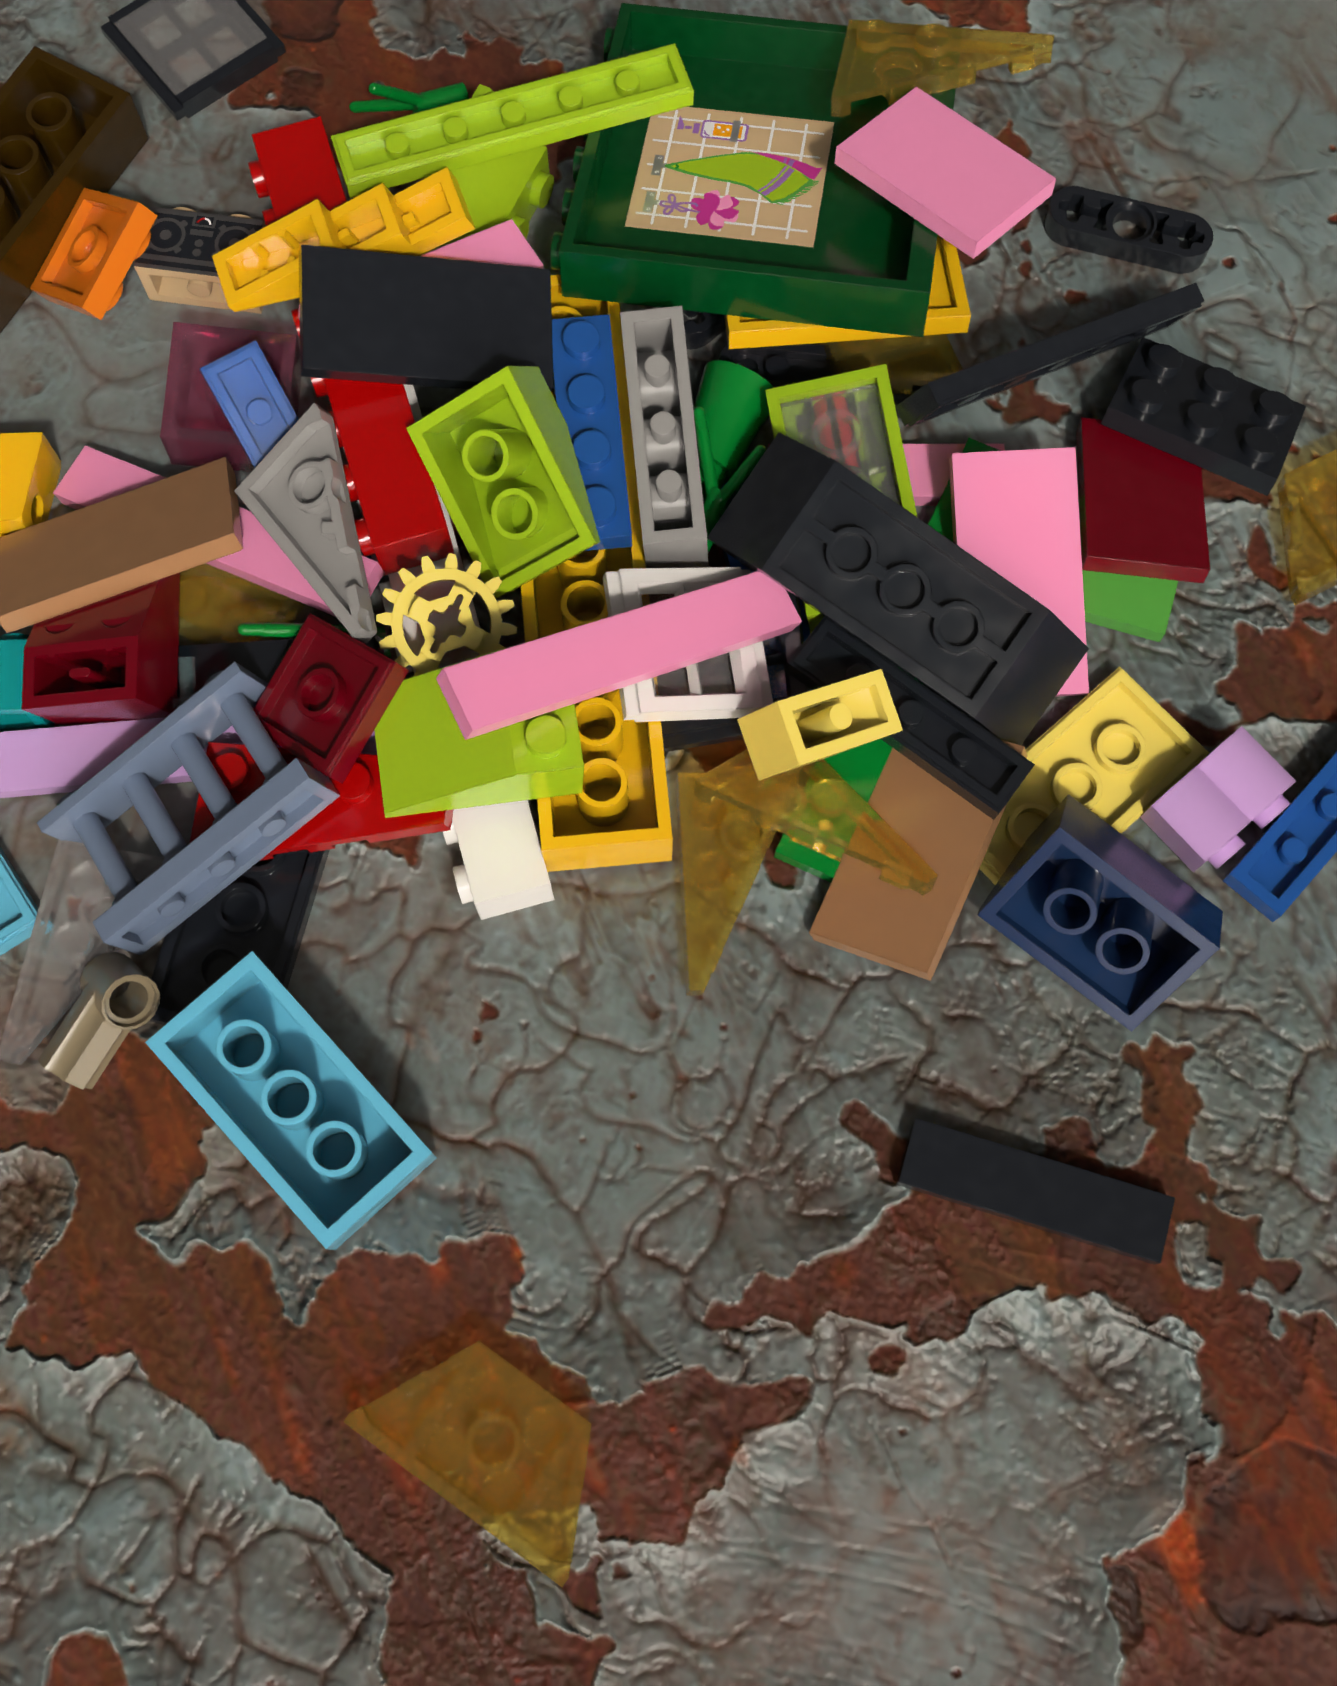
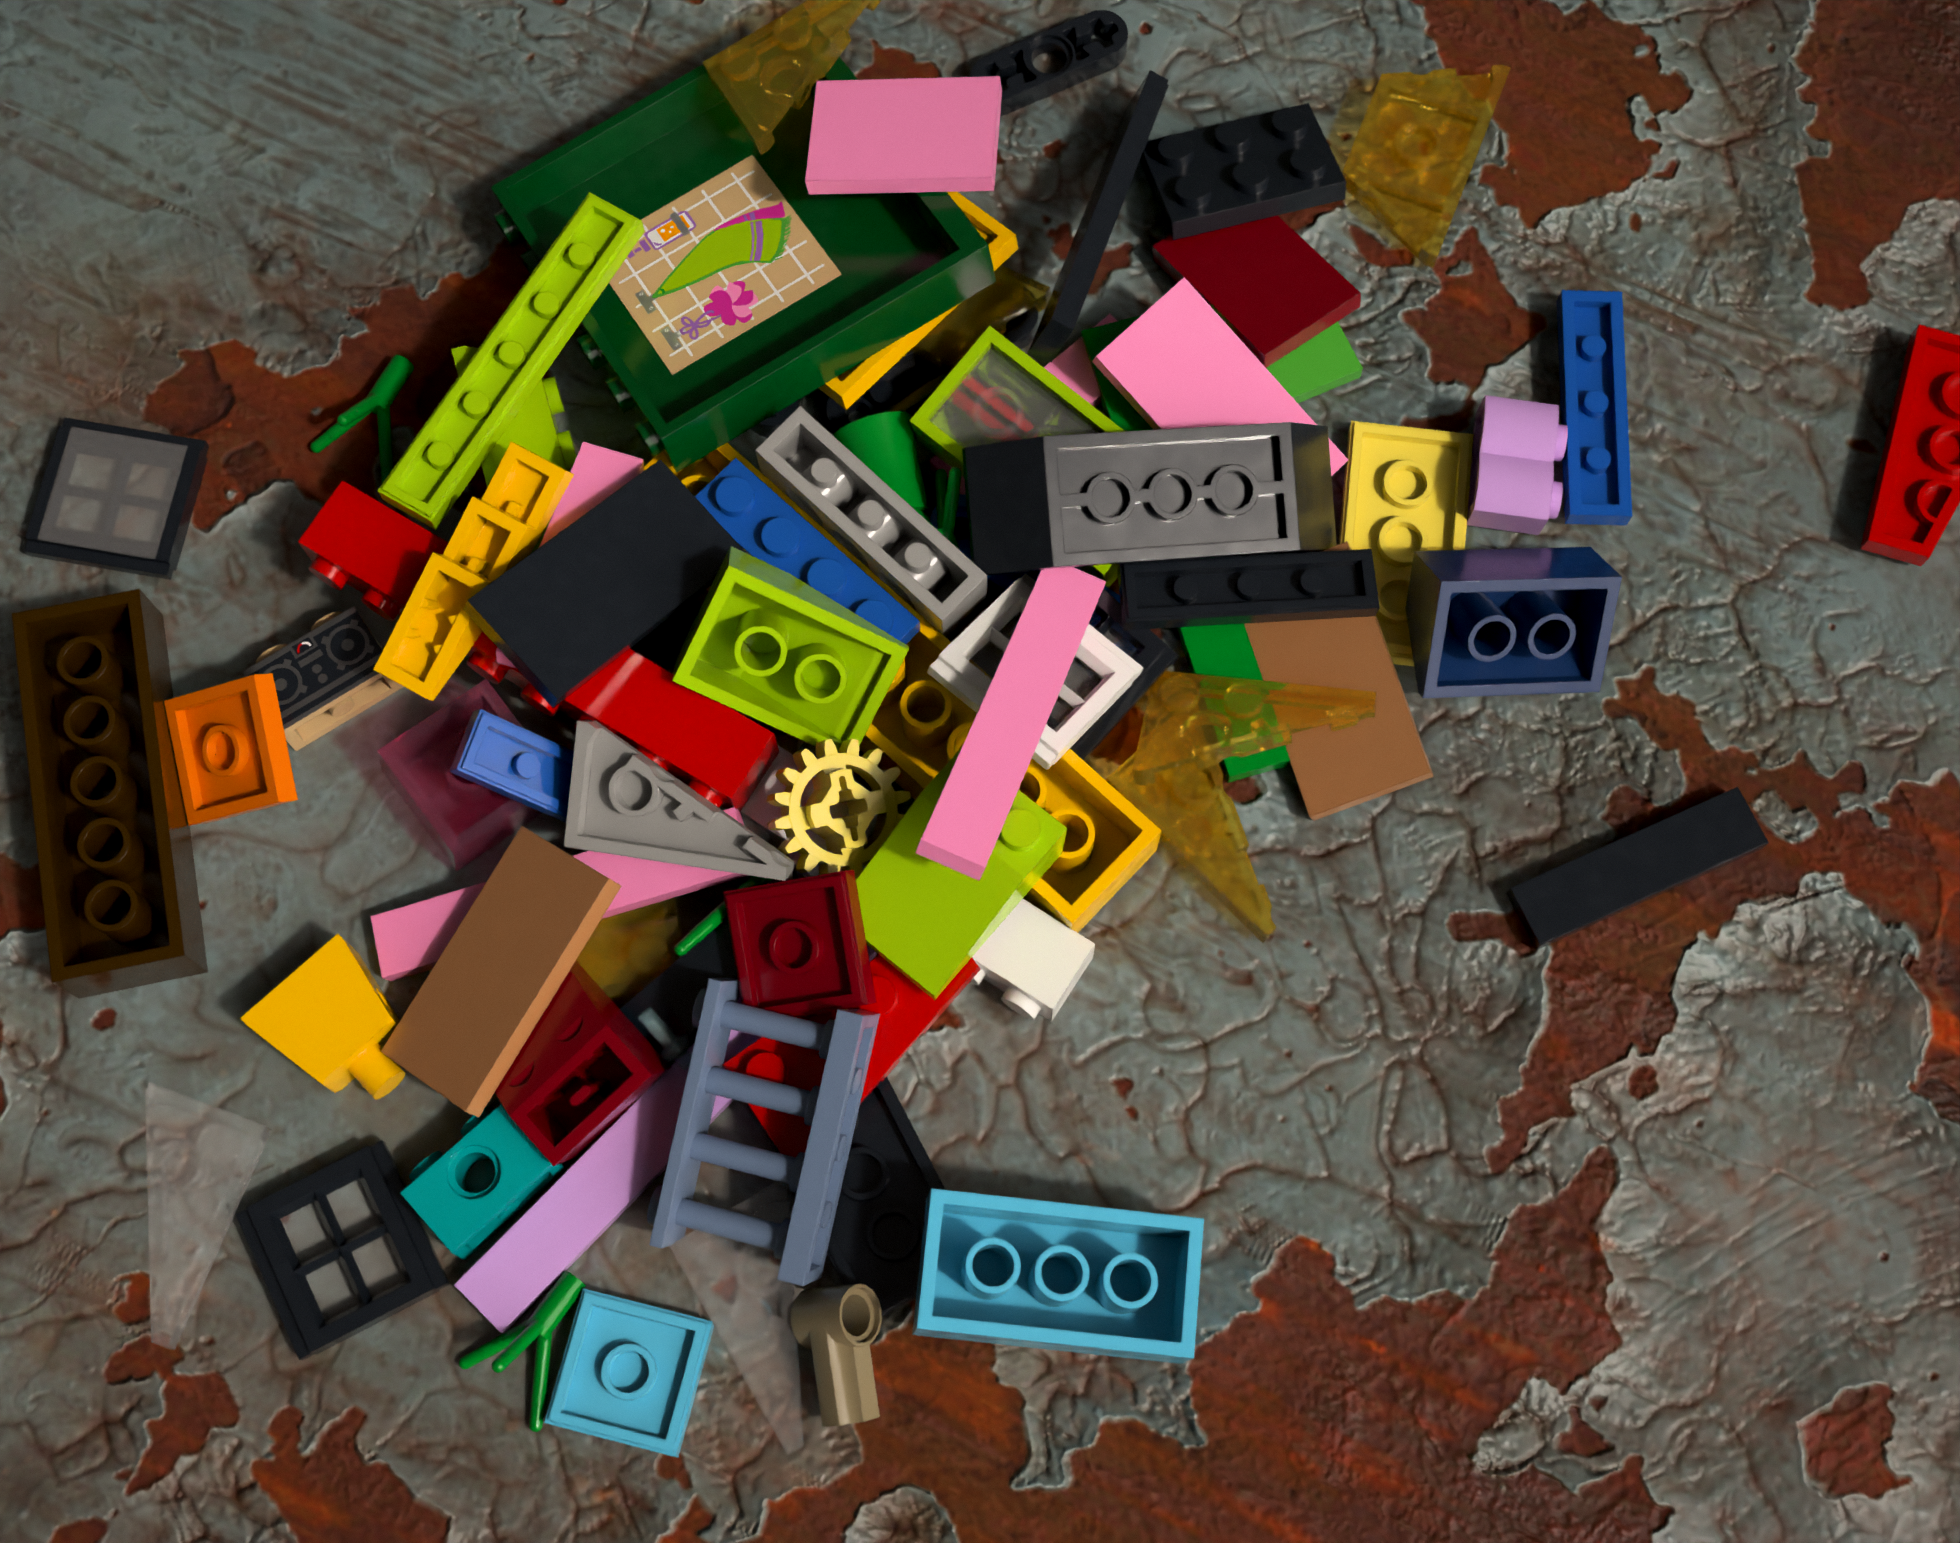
camera: 40 degrees left, 0 degrees up
clear yellow wing [344,1341,593,1587] -> none
light yellow slope [737,669,903,781] -> none

